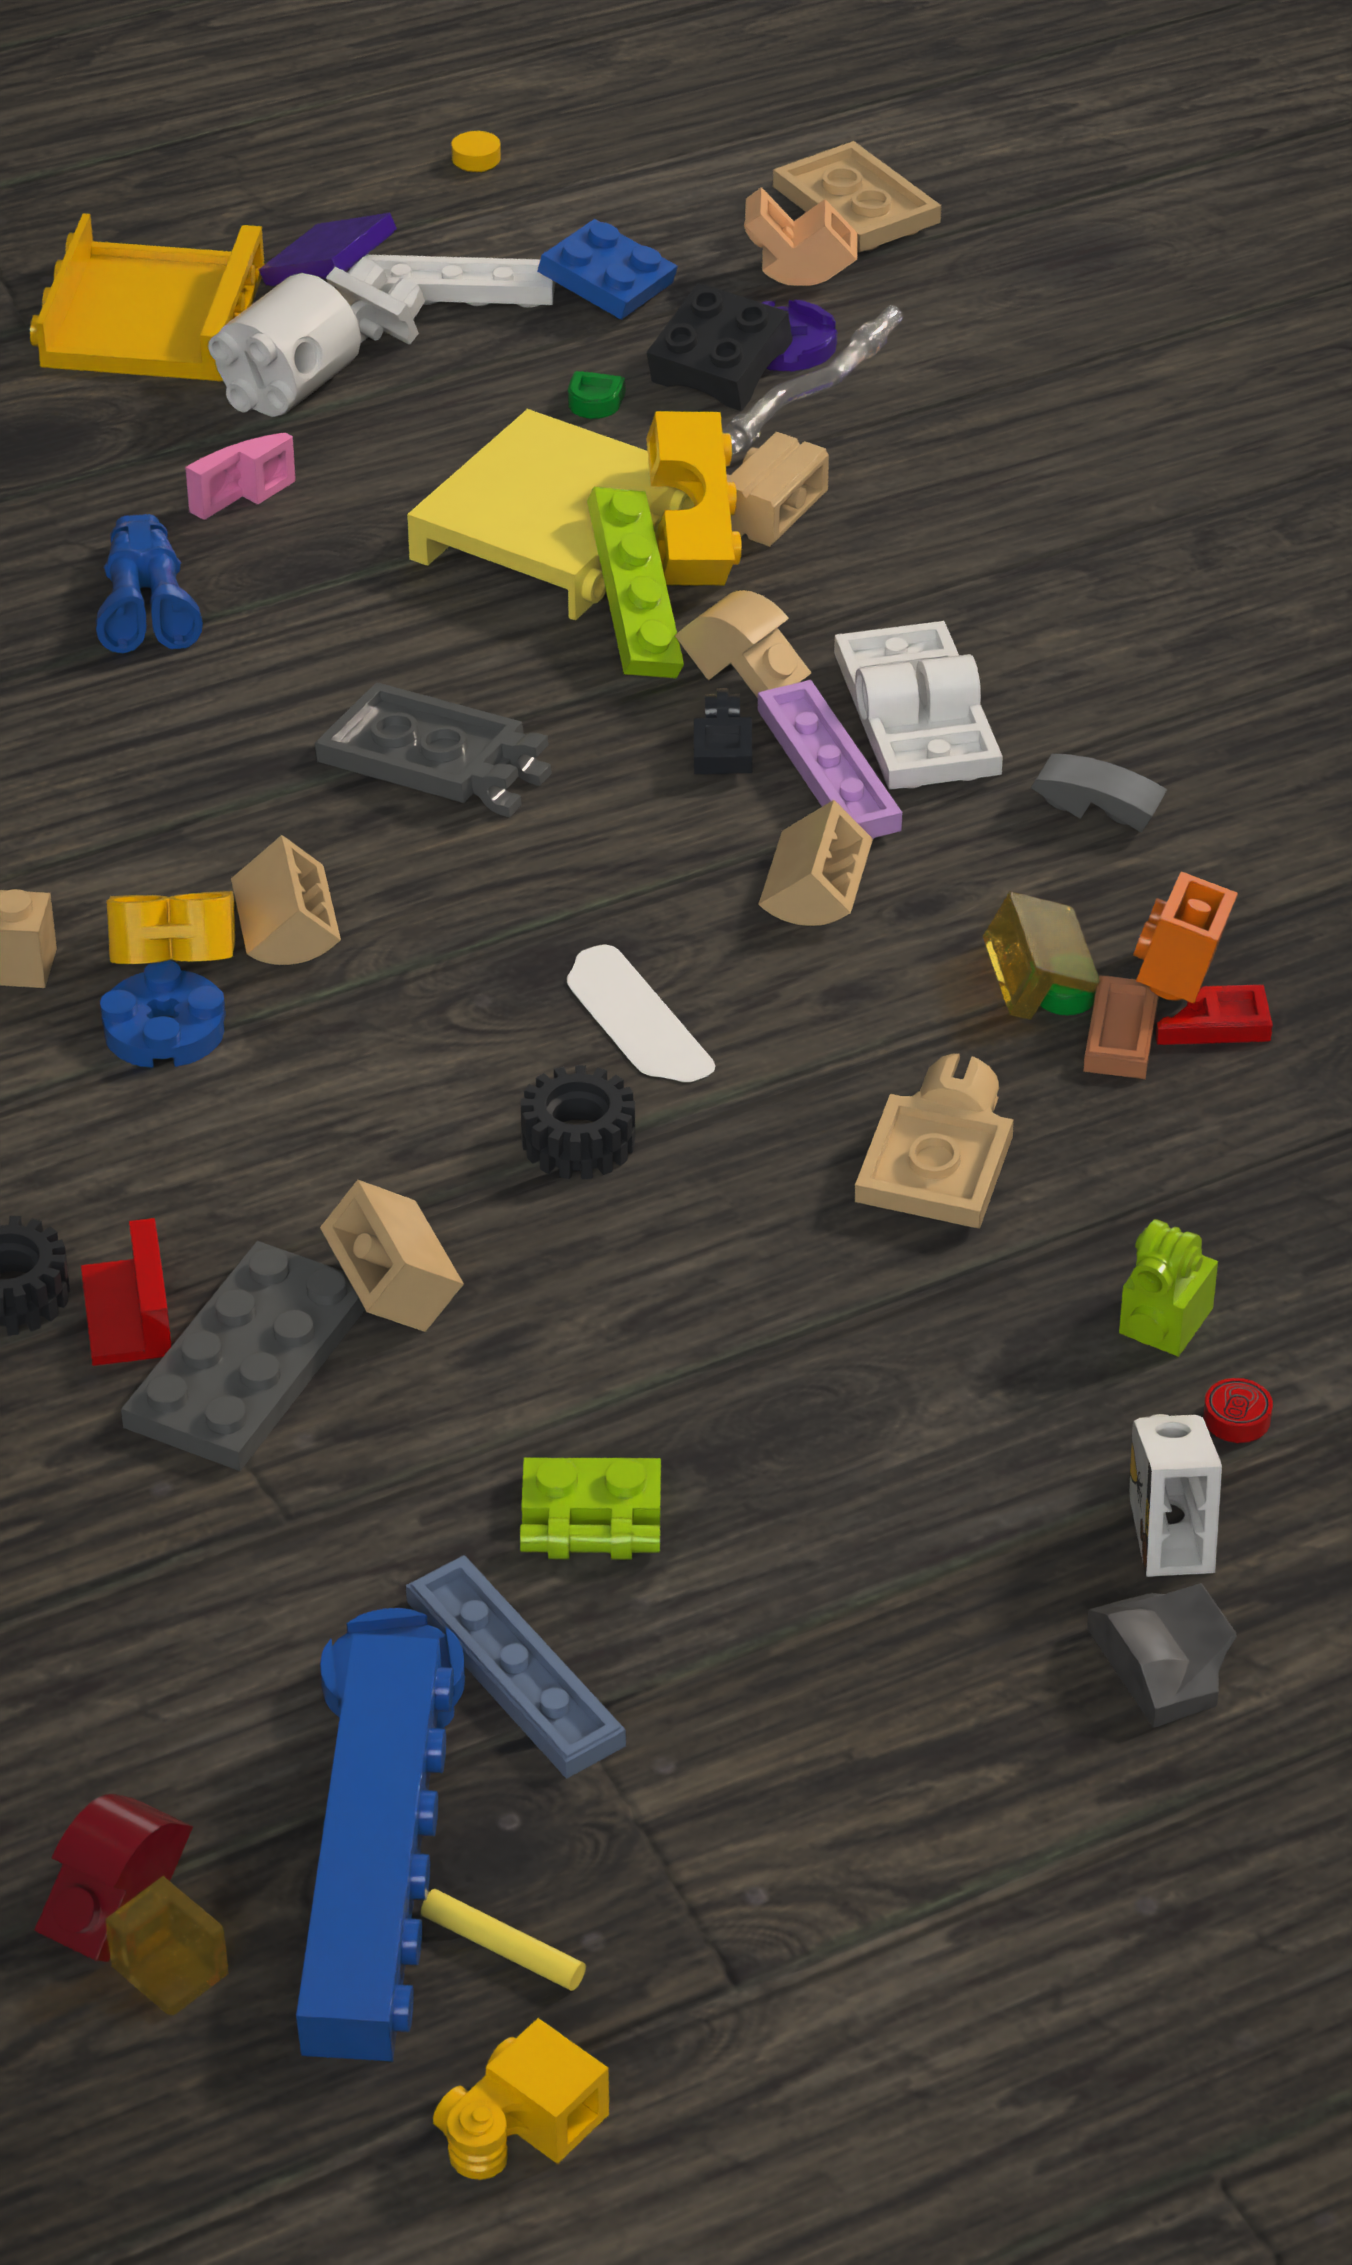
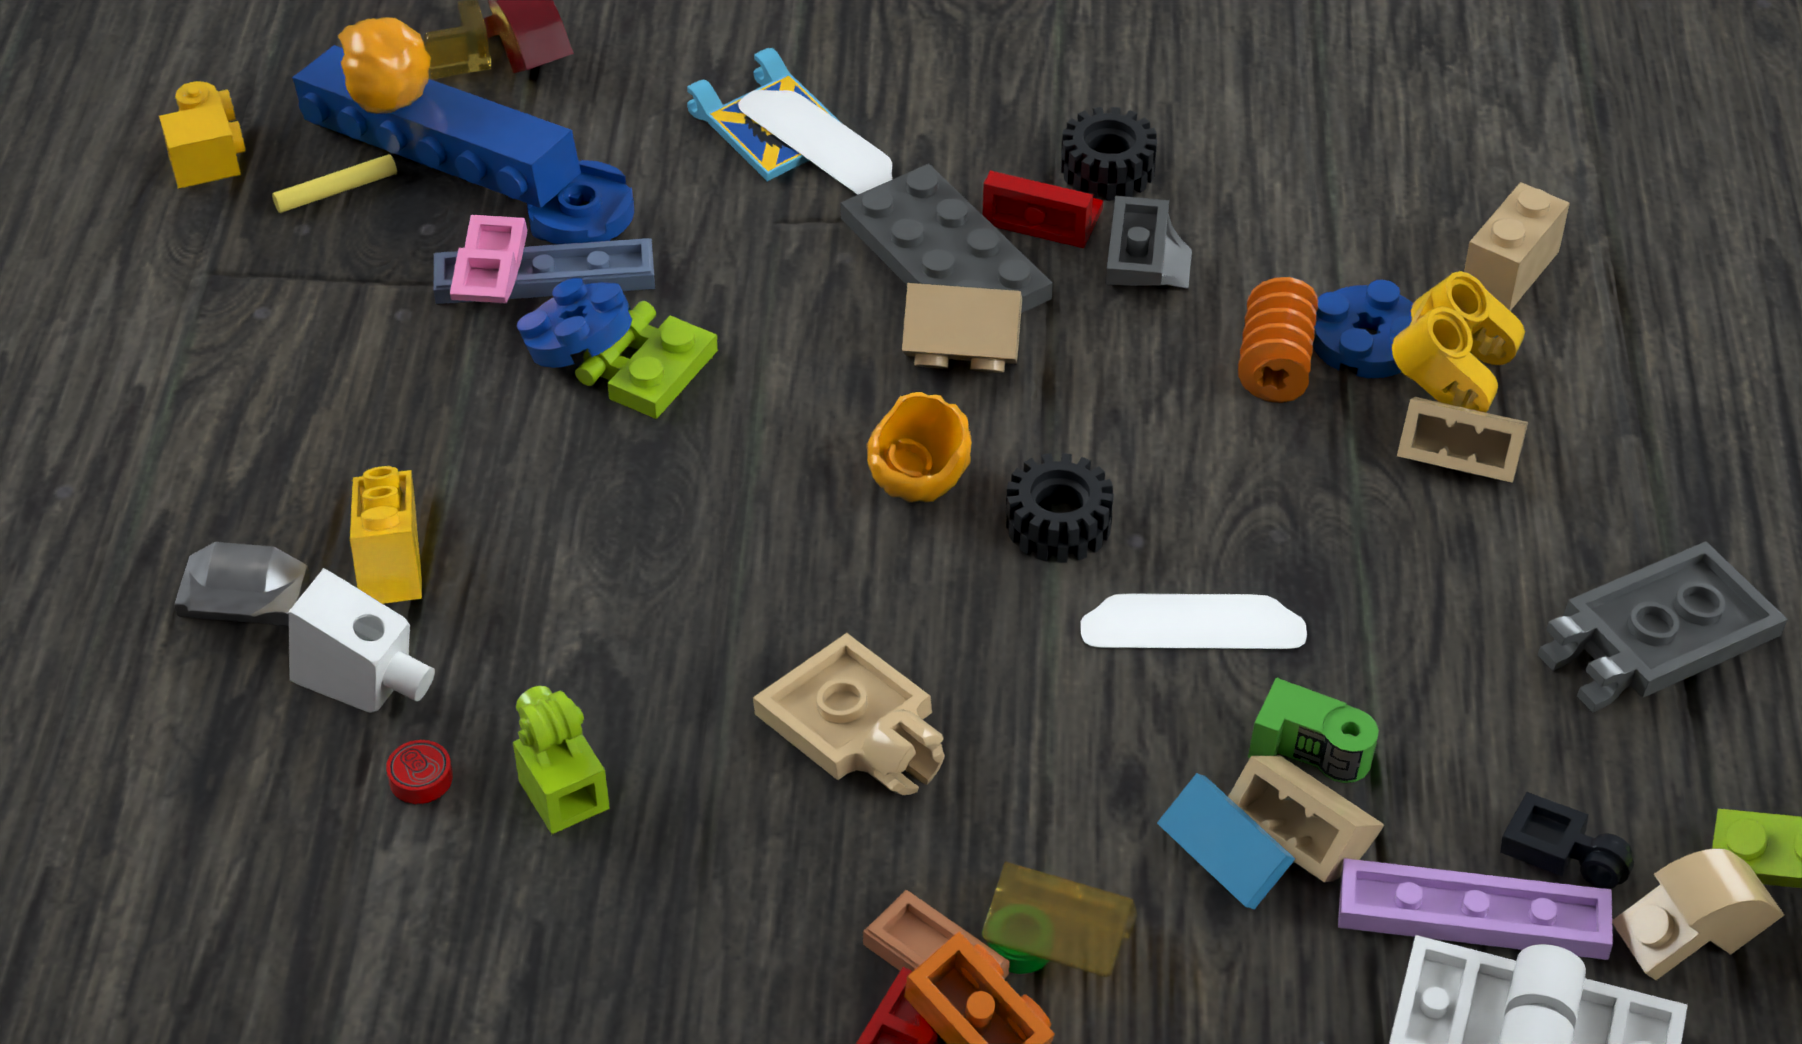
camera: 120 degrees right, 5 degrees up
none -> light orange hair [338,17,431,114]
none -> yellow slope [350,466,422,604]
none -> bright pink slope [450,215,528,303]
none -> blue plate [517,278,632,368]
none -> flag [687,48,840,181]
none -> white sticker [738,90,892,195]
none -> light orange hair [867,392,972,502]
none -> dark grey slope [1106,196,1192,289]
none -> dark azure tile [1157,773,1295,909]
none -> orange piece [1238,277,1318,403]
none -> bright green leg [1248,678,1379,783]

